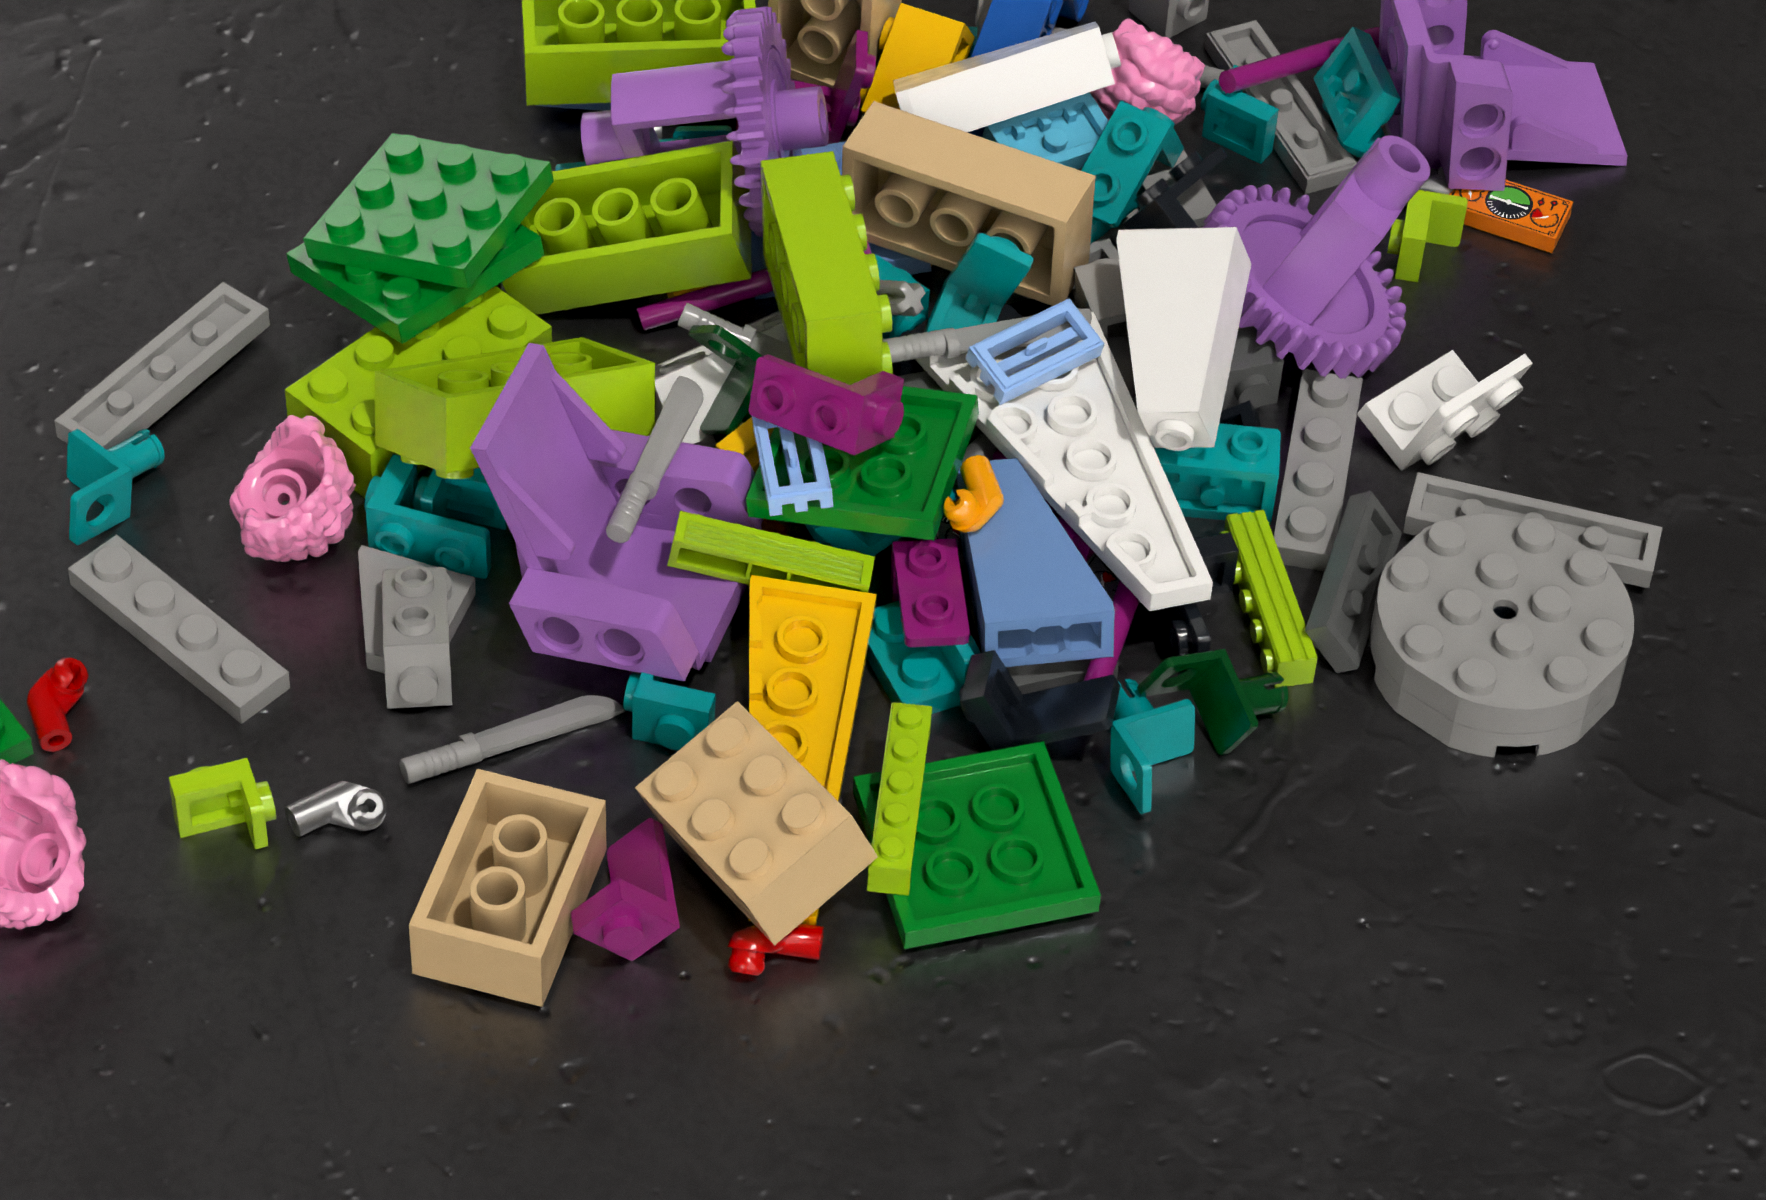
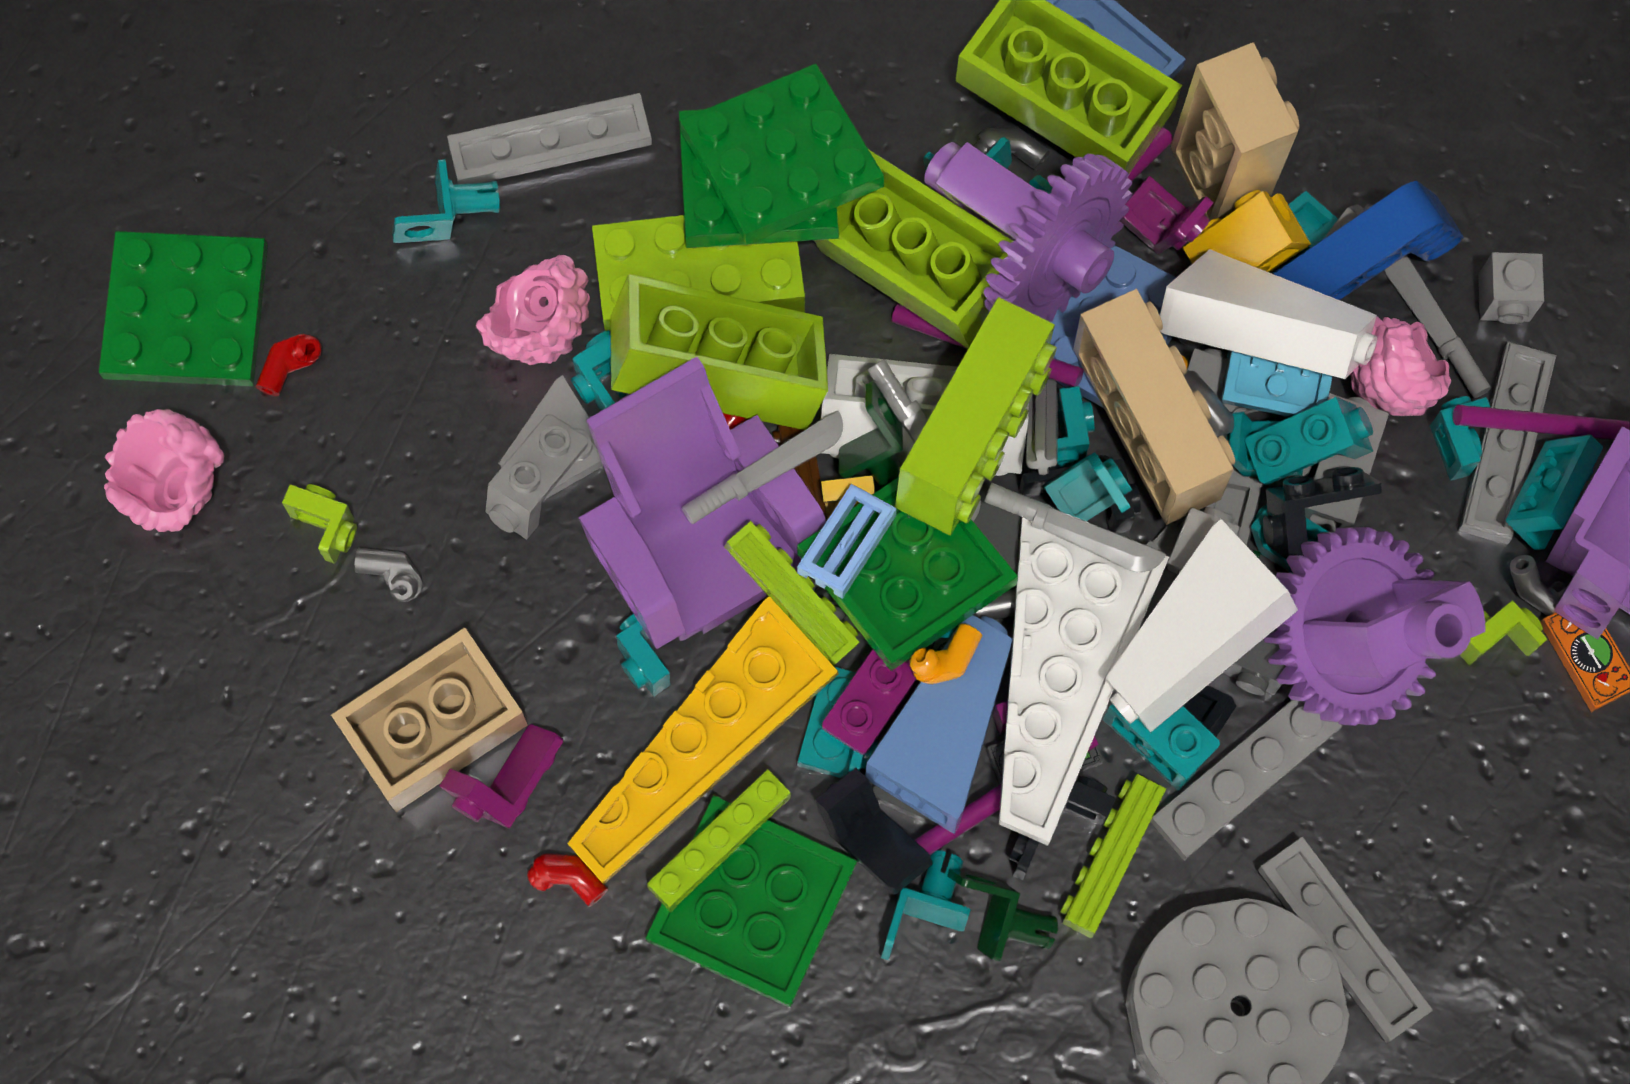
camera: 40 degrees right, 25 degrees up
light grey plate [68,534,290,724] -> none
light grey piece [399,695,626,784] -> none
tan brick [635,701,878,946] -> none
magenta bracket [749,354,904,455] -> none
light blue tile [965,298,1105,405] -> none
dark grey plate [1305,491,1402,673] -> none
white bracket [1357,350,1533,471] -> none

